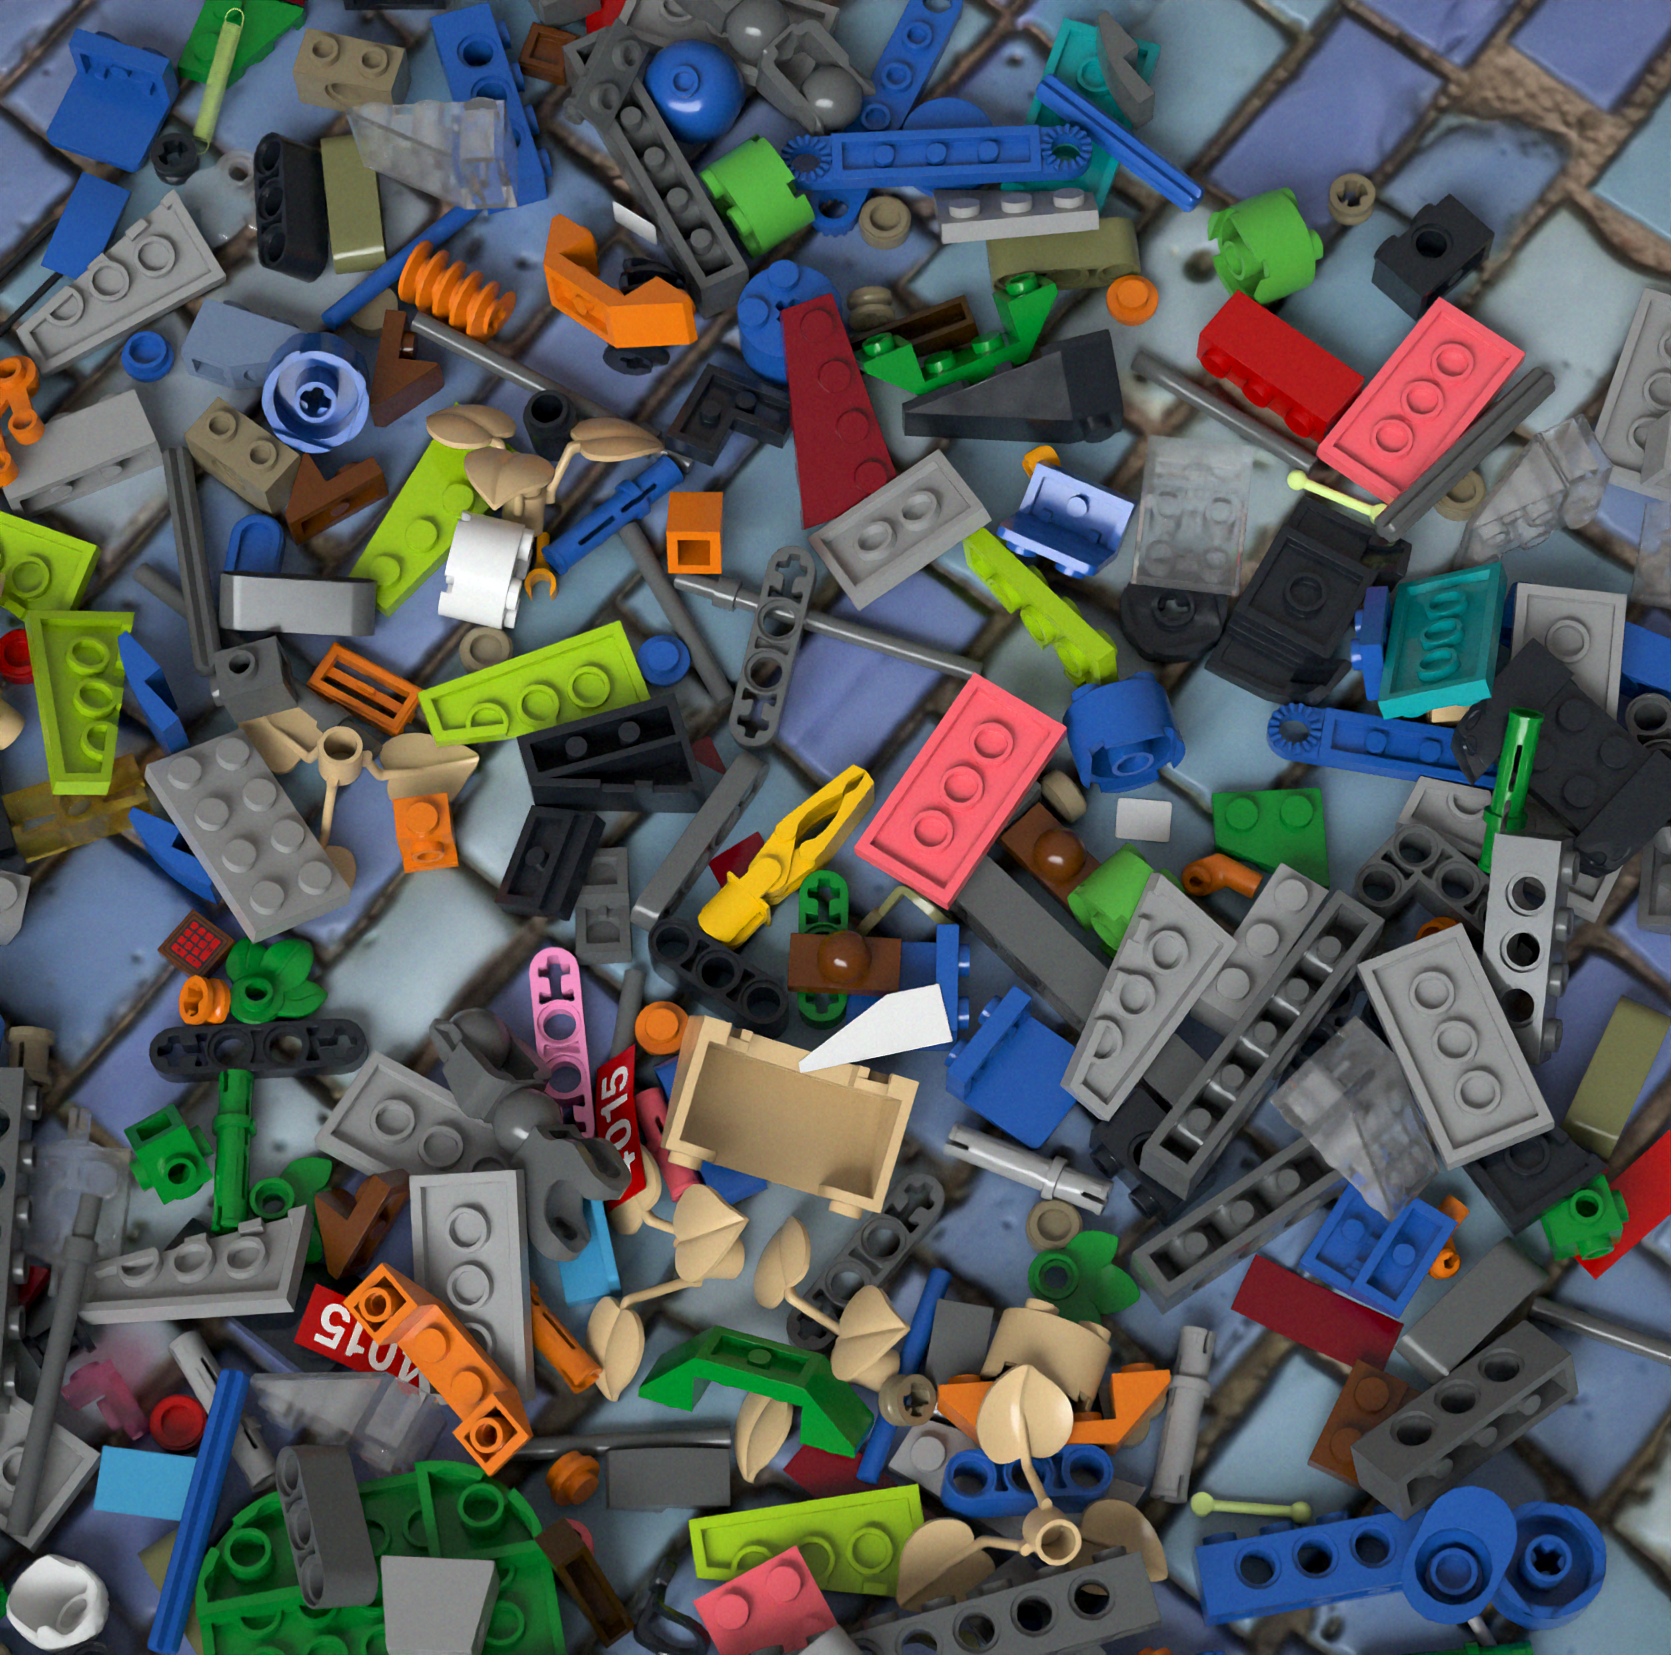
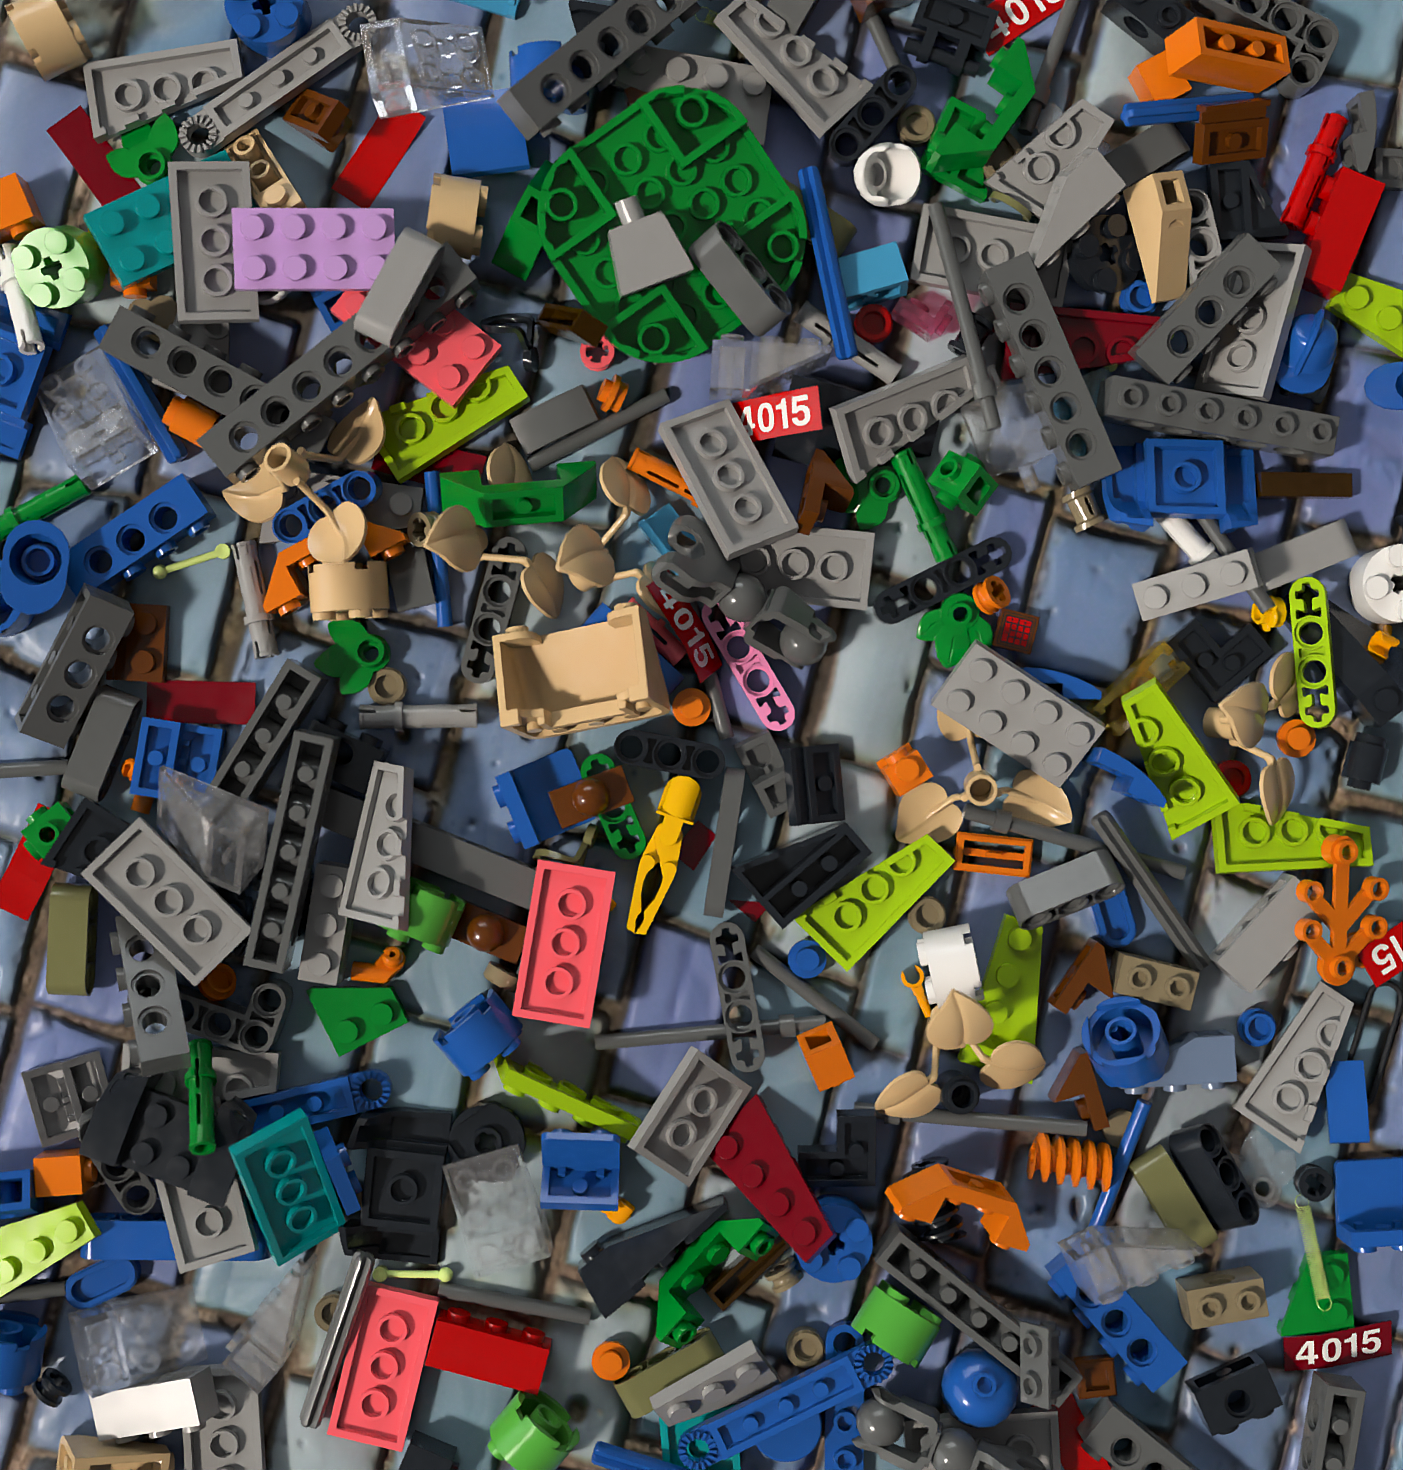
camera: 160 degrees right, 20 degrees up
dark grey brick [209,636,298,724] -> none
orange slope [342,1263,533,1476] -> none
blue pin [541,455,683,575] -> none
white sticker [613,201,657,245] -> none
white sticker [798,984,952,1073] -> none
blue bracket [944,985,1078,1151] -> none
white sticker [1115,798,1172,842] -> none

